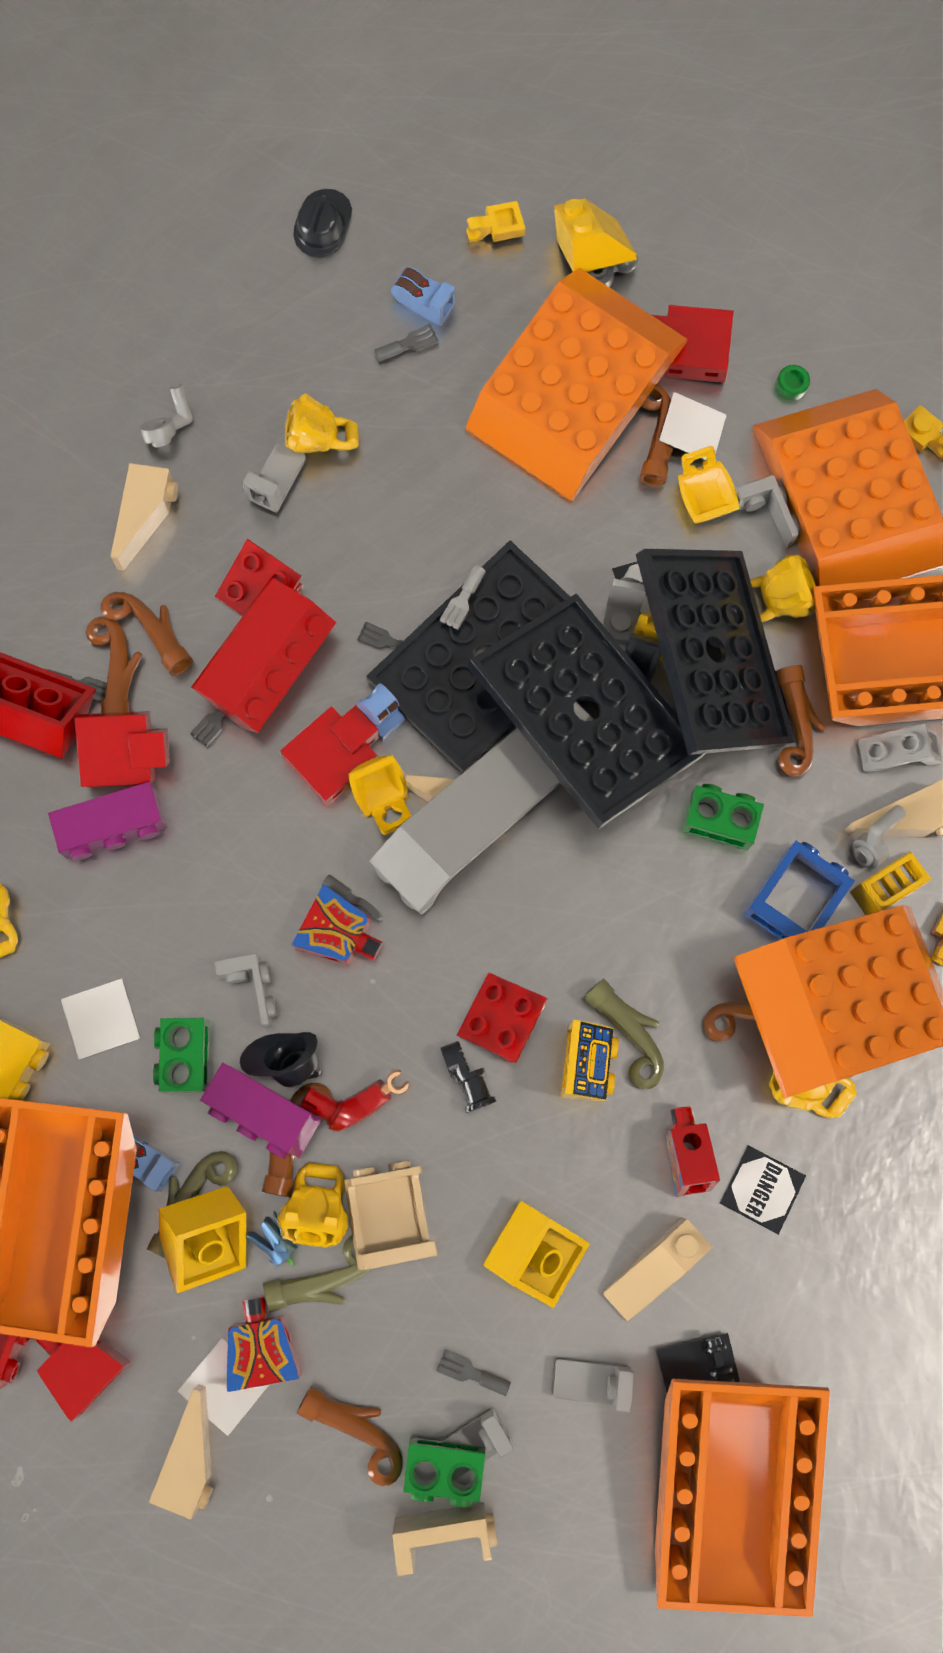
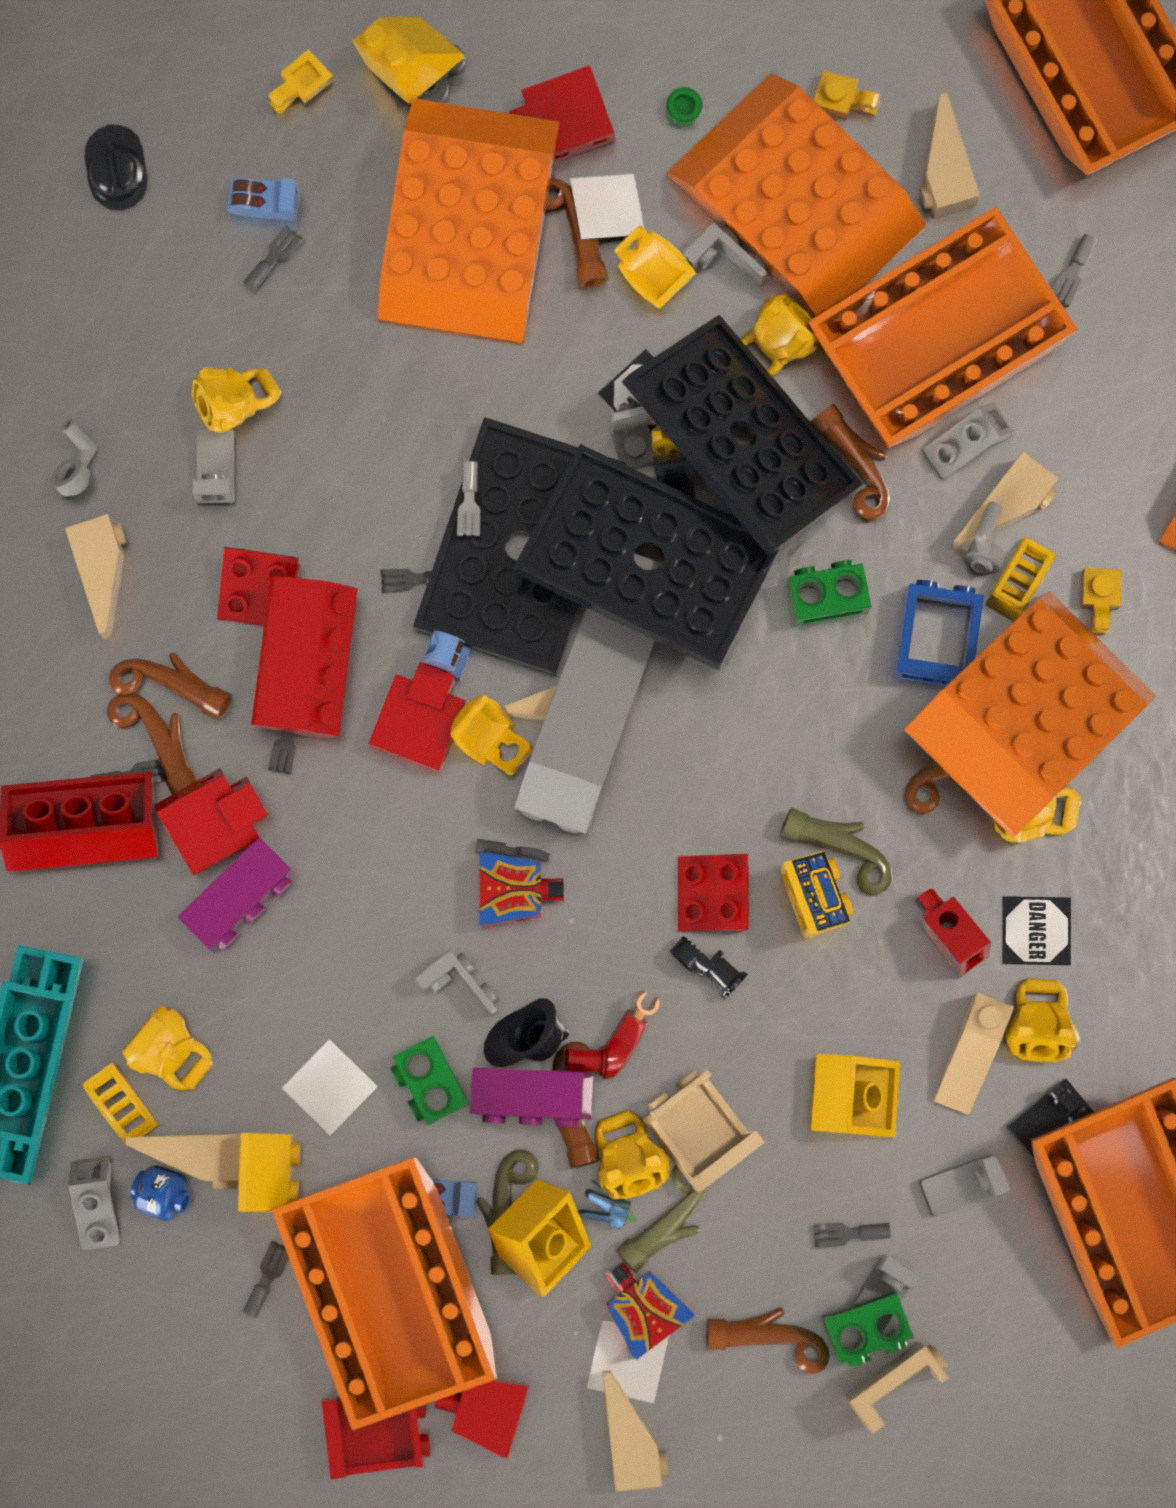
camera: 25 degrees left, 5 degrees up
none -> yellow piece [1005,978,1080,1062]

